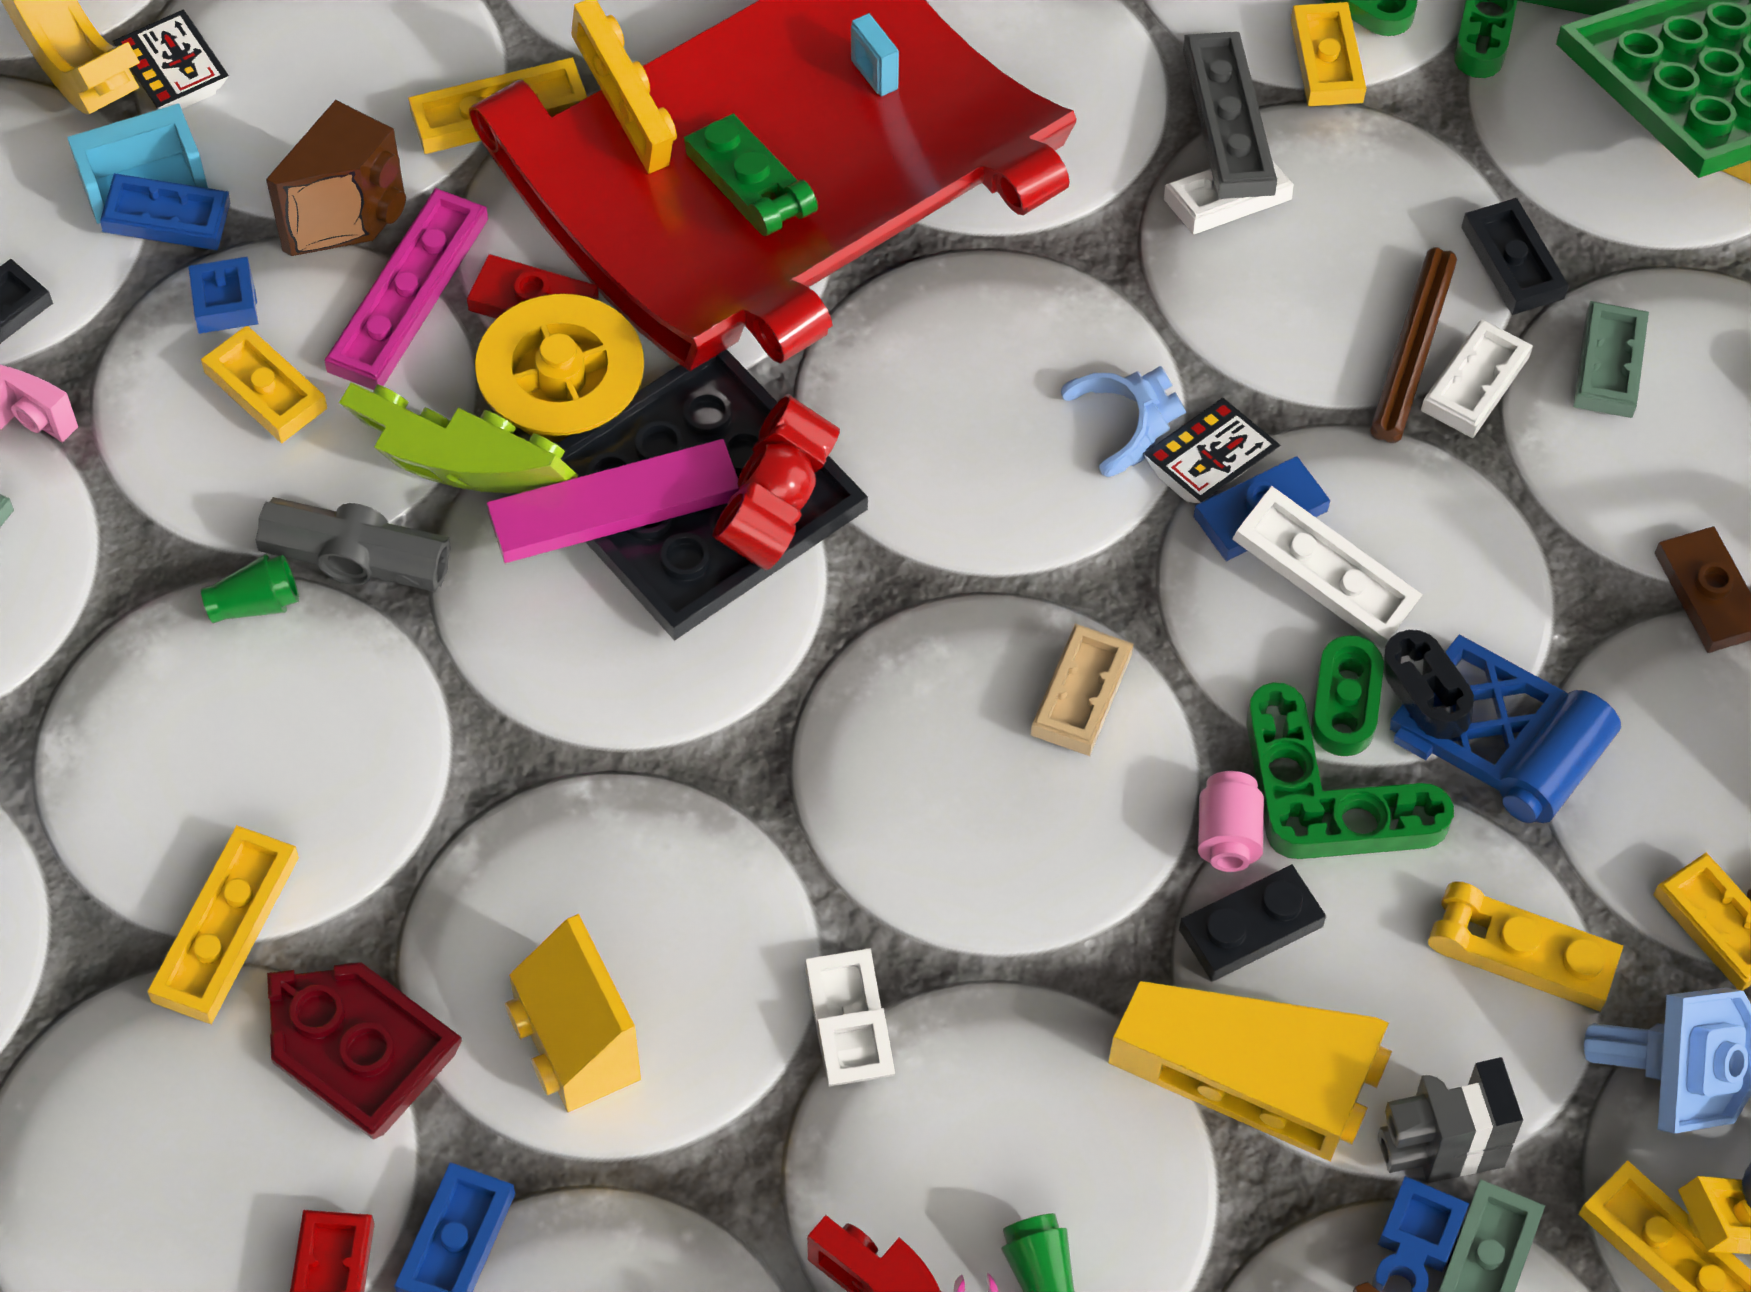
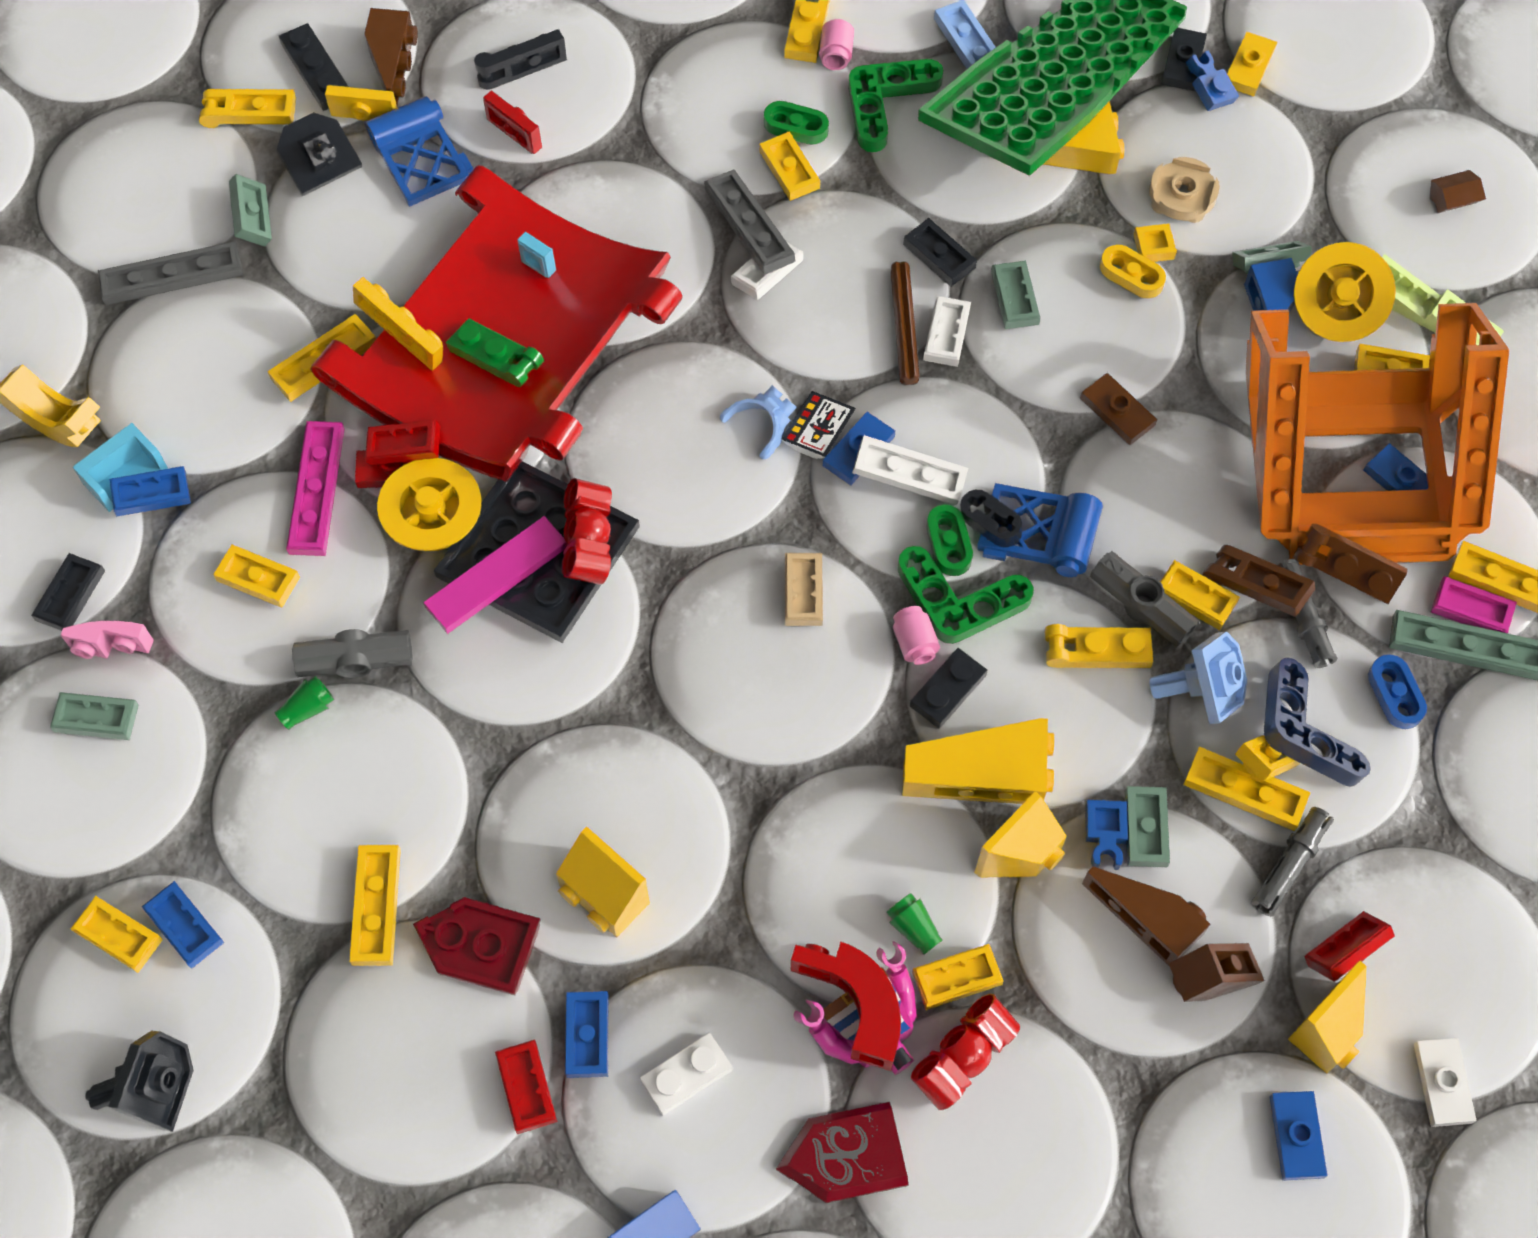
camera: 20 degrees left, 5 degrees up
piece [112,9,229,109] -> none
blue bracket [188,257,259,334] -> none
reddish brown slope [266,99,406,256] -> none
lime slope [339,382,578,494] -> none
white slope [805,948,895,1087] -> none
dark grey hips [1378,1057,1523,1183] -> none
none -> red plate [365,419,441,465]
none -> yellow slope [974,791,1067,878]
none -> dark grey piece [1090,551,1199,647]

